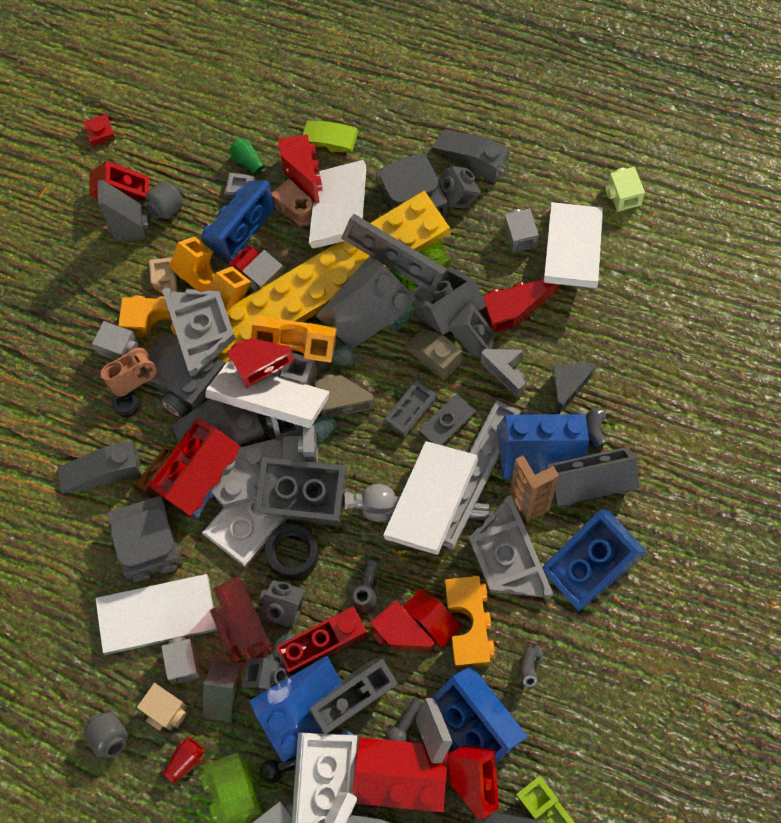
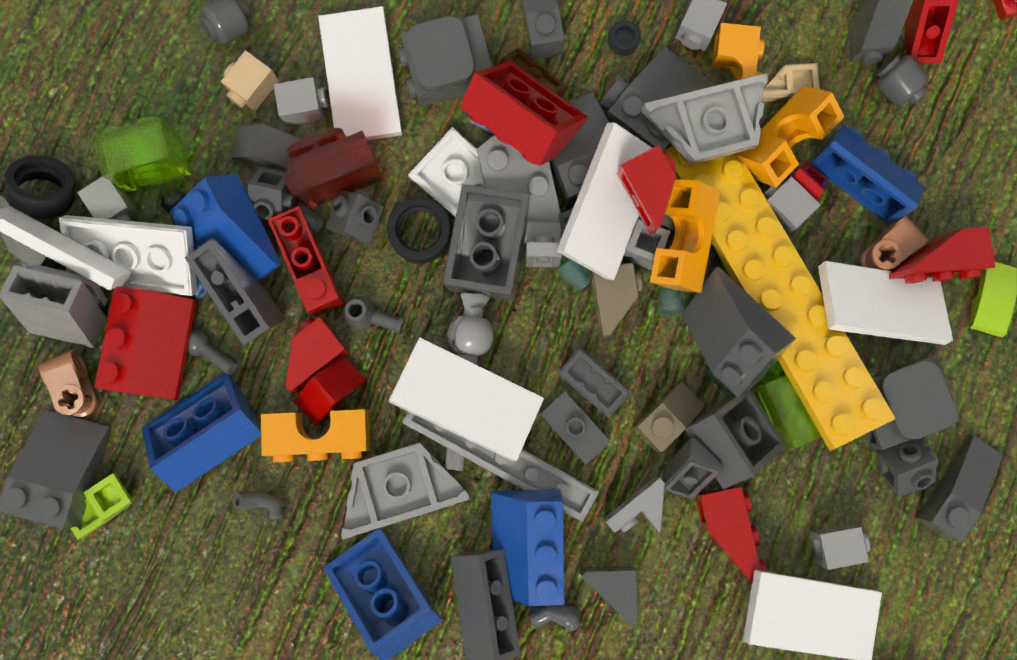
camera: 90 degrees right, 15 degrees up
nougat piece [100,348,157,397] -> none
red cone [163,737,205,783] -> none
light grey tile [224,173,255,199] -> none
green cone [229,138,265,176] -> none
dark grey plate [341,214,447,293] -> none
light grey tile [415,698,453,763] -> none
red slope [447,744,499,819] -> none
medium nougat fence [509,455,559,523] -> none

